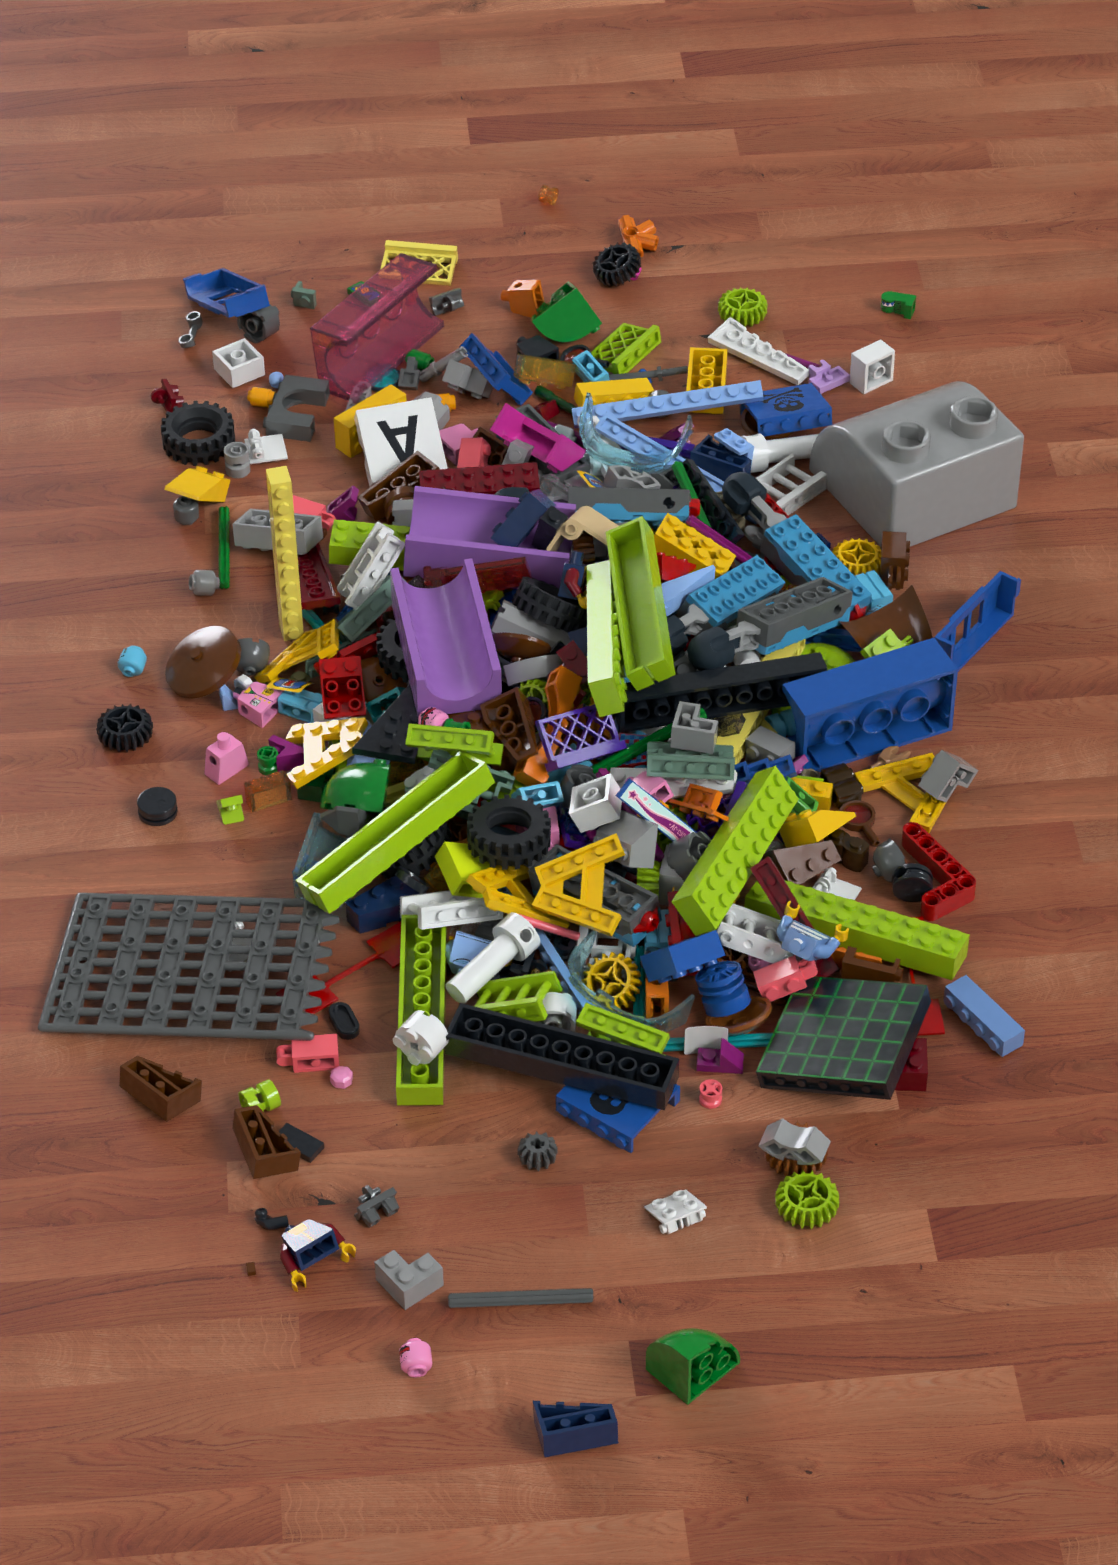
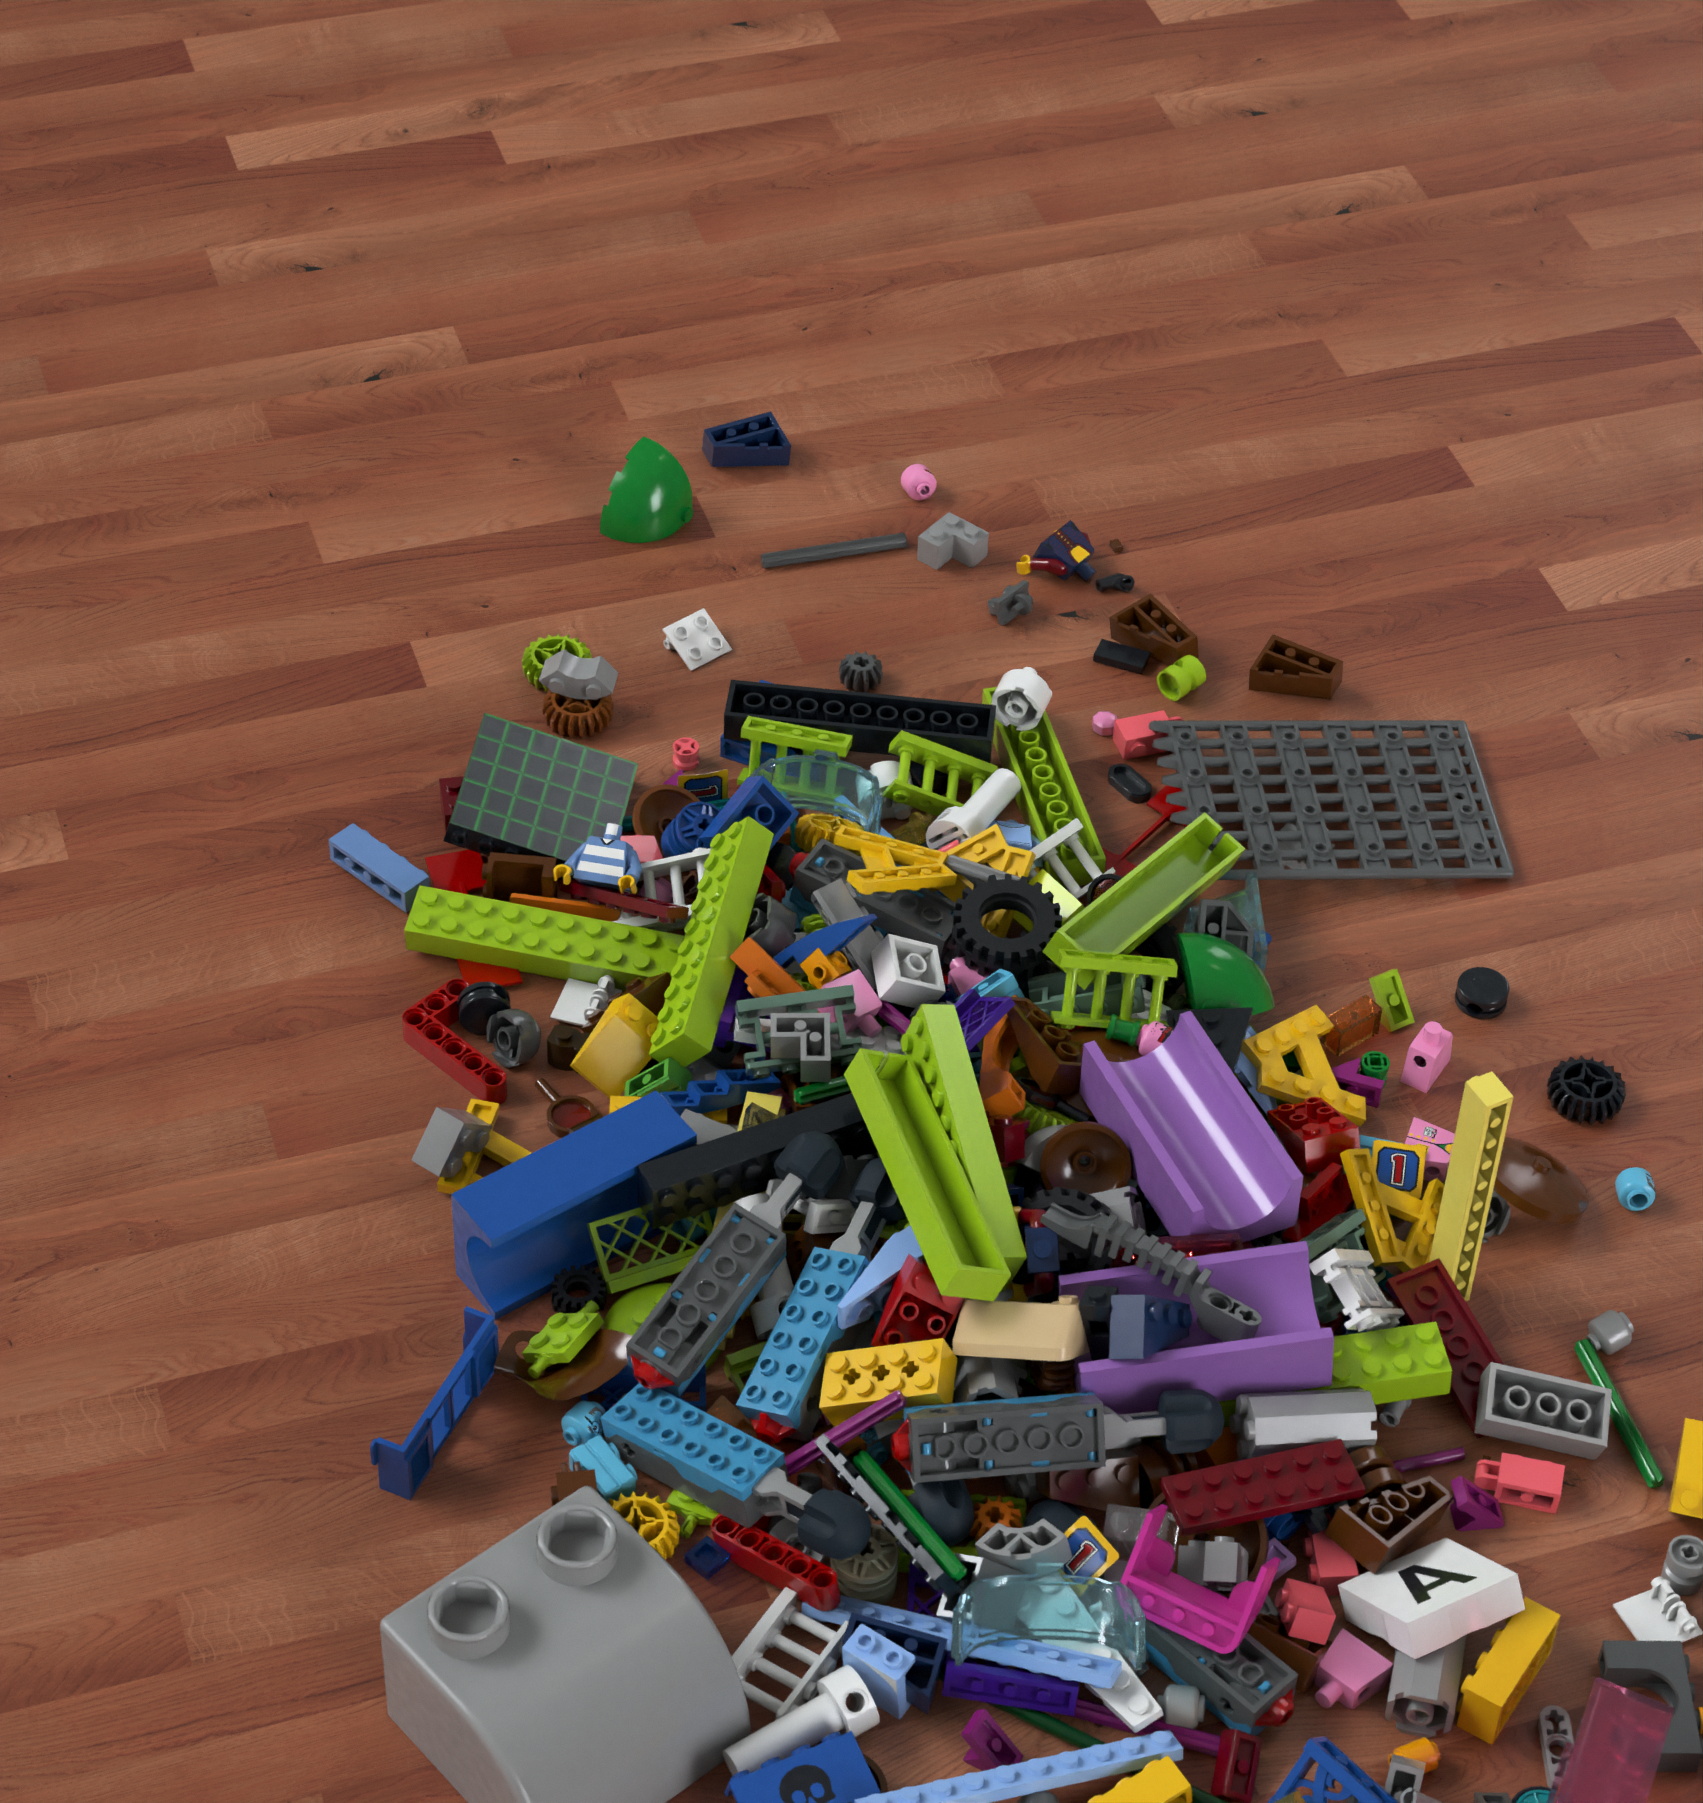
camera: 165 degrees right, 0 degrees up
none -> light grey axle [945,855,1020,883]
none -> dark grey piece [1040,1203,1262,1342]

